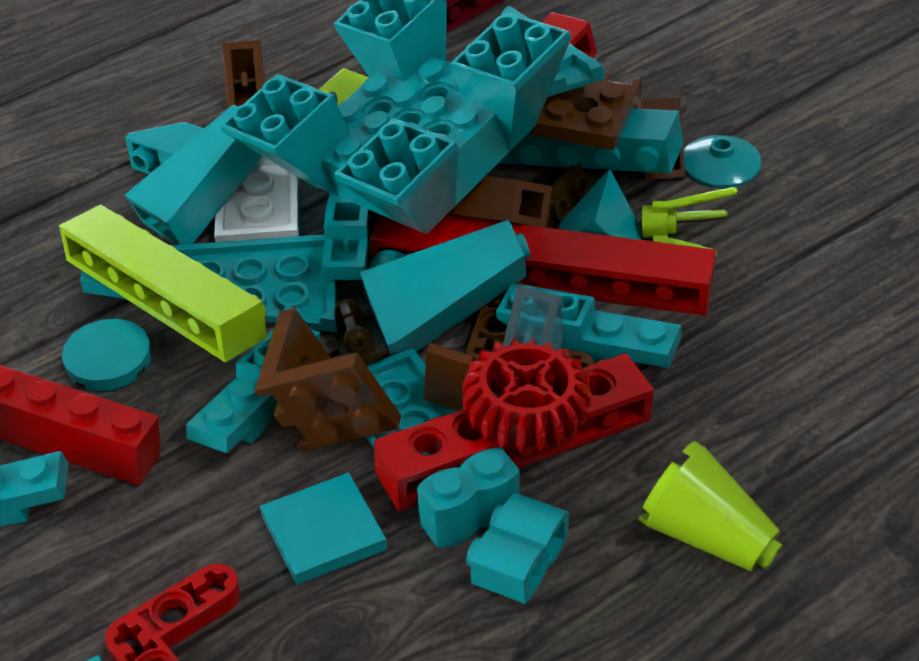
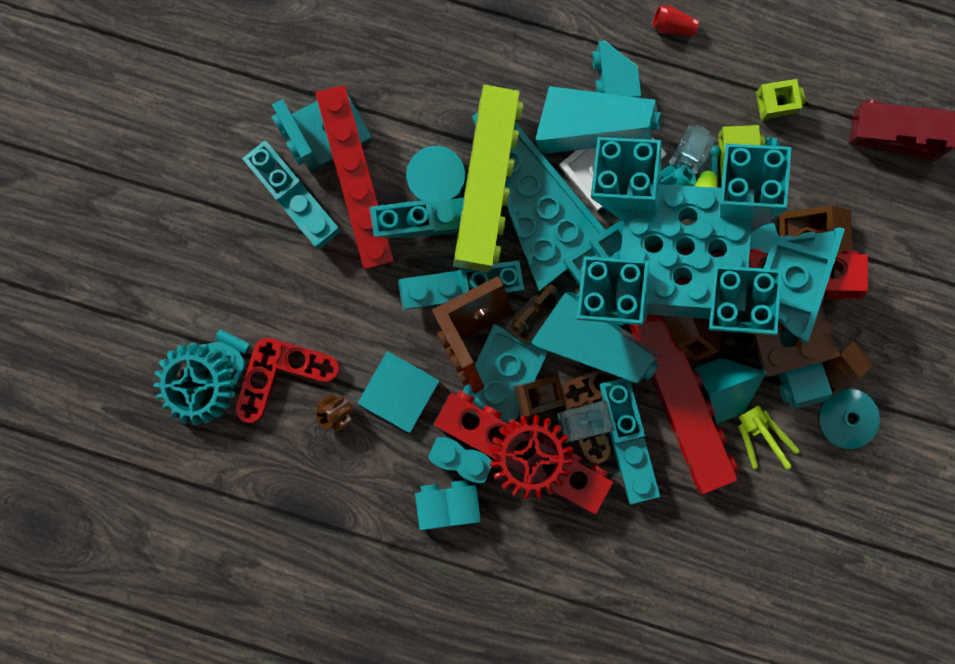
camera: 55 degrees right, 40 degrees up
reddish brown slope [222,40,266,108] -> none
lime cone [638,441,783,571] -> none
none -> reddish brown gear [315,393,353,433]
none -> teal slope [369,198,464,238]
none -> red cone [652,4,699,37]
none -> lime brick [756,79,805,121]

